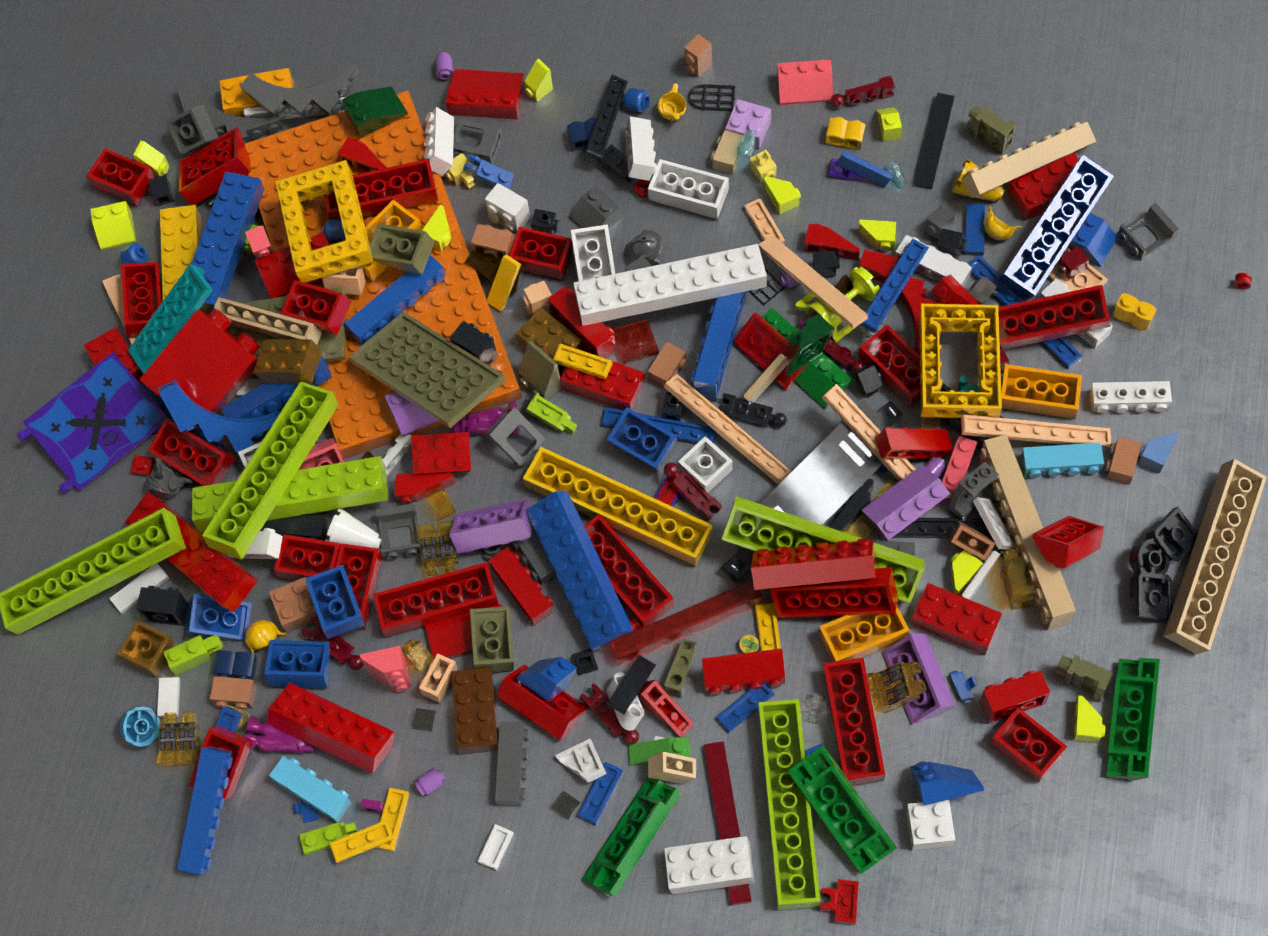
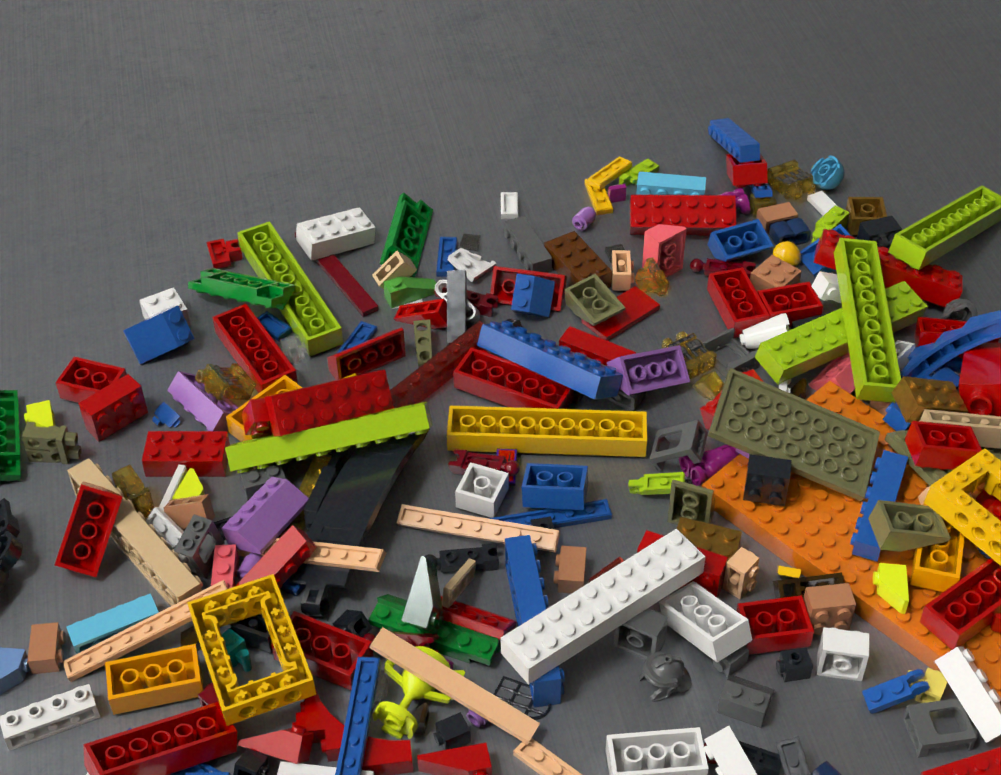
camera: 150 degrees right, 20 degrees down
blue brick [305,565,365,639] -> none
red brick [373,562,499,637] -> none
yellow tile [553,344,613,380] -> none
red brick [560,348,645,411] -> none

